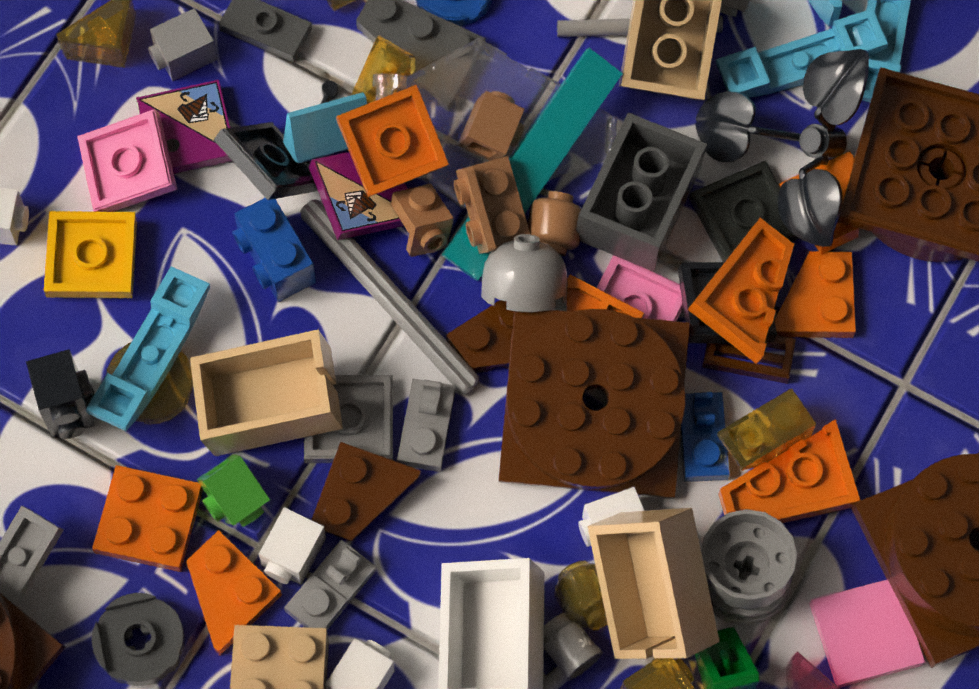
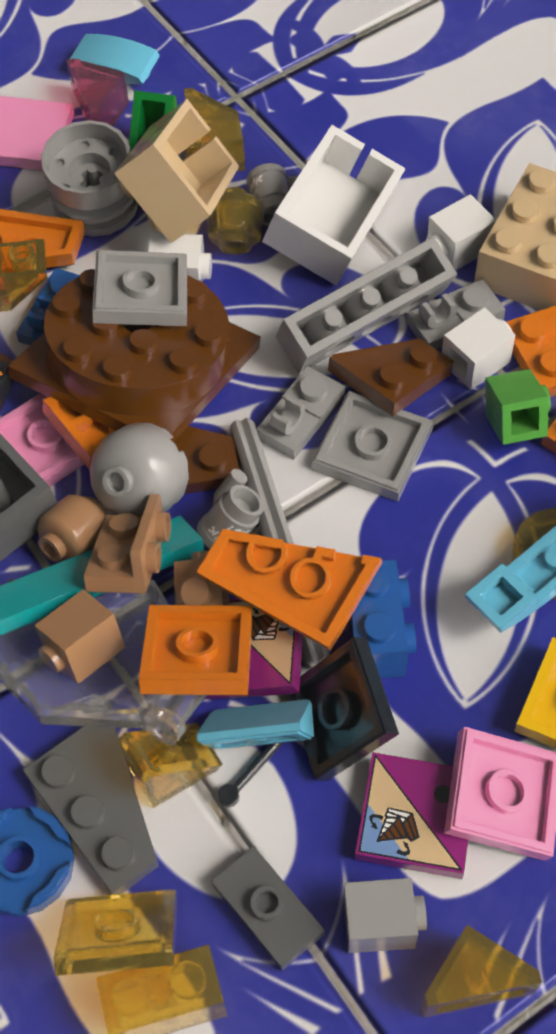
camera: 150 degrees left, 10 degrees down
tan piece [190,329,343,457] -> none
none -> light grey tile [93,250,187,326]
none -> light grey piece [197,469,264,549]
none -> orange wing [197,529,382,651]
none -> light grey brick [275,237,457,374]

